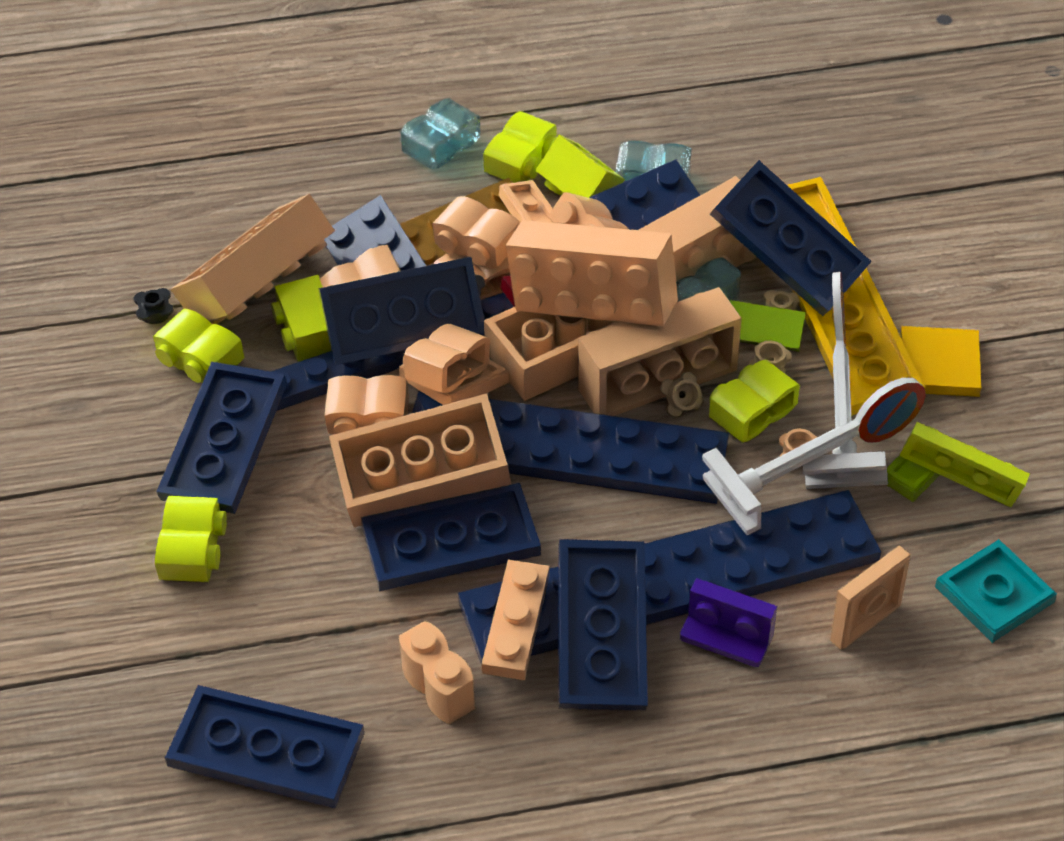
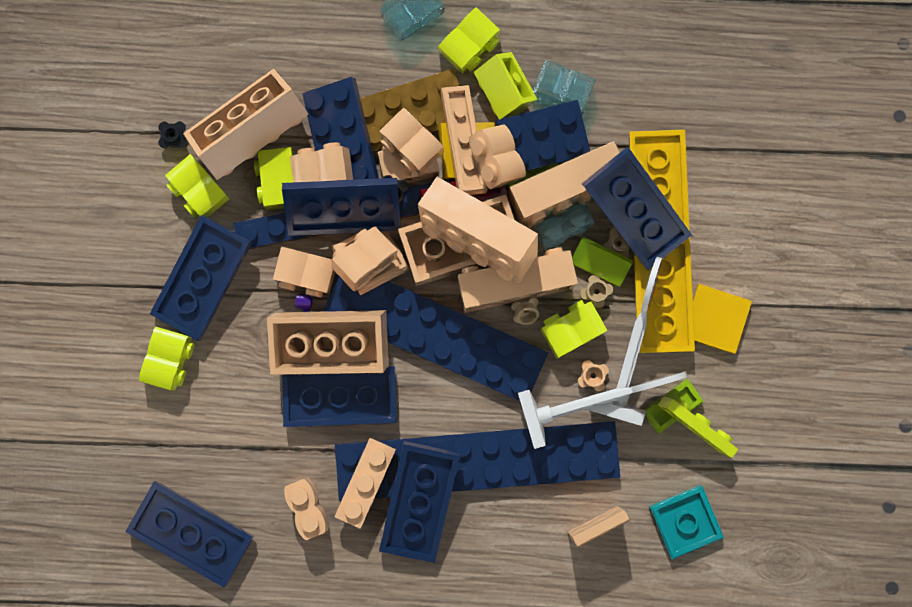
camera: 10 degrees right, 35 degrees up
dark purple bracket [680,578,777,667] -> none

